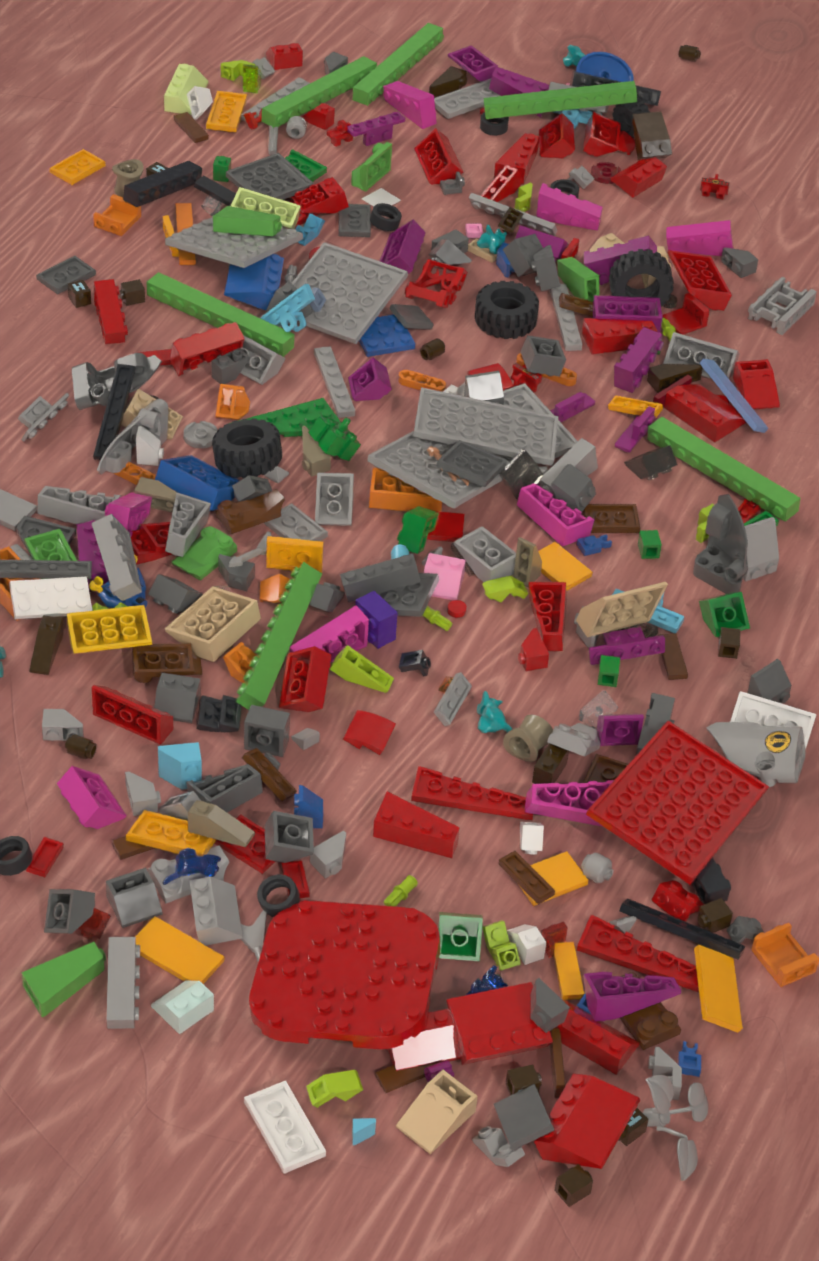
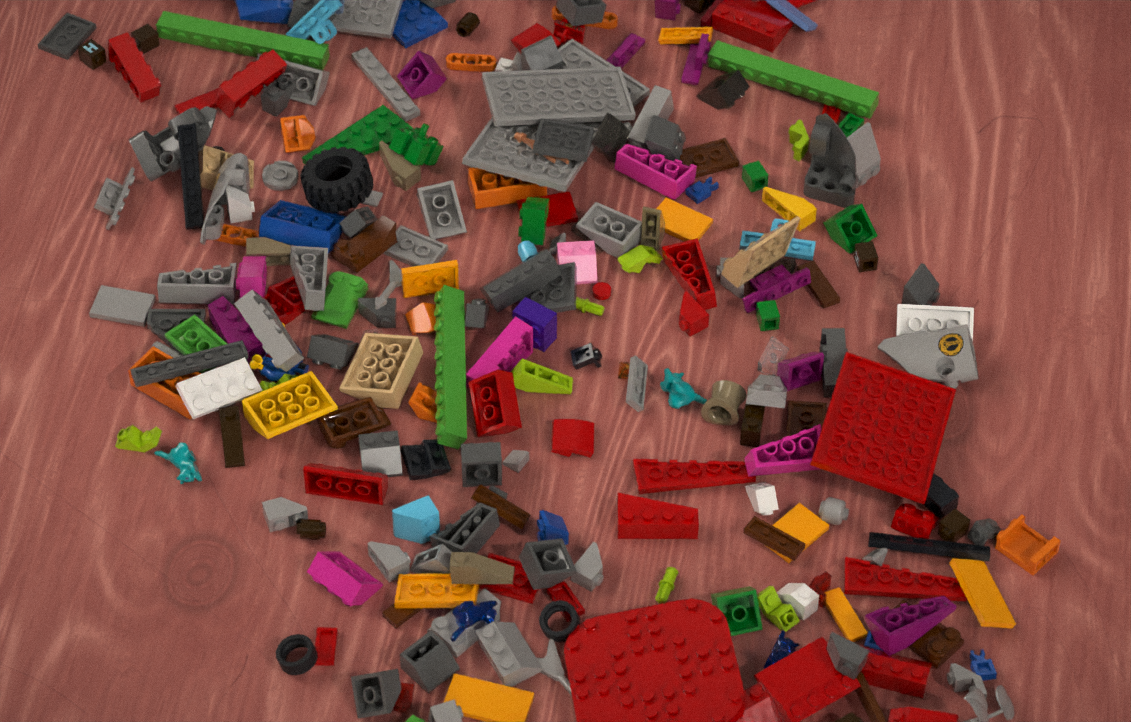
camera: 15 degrees left, 5 degrees up
none -> yellow slope [762,187,817,231]

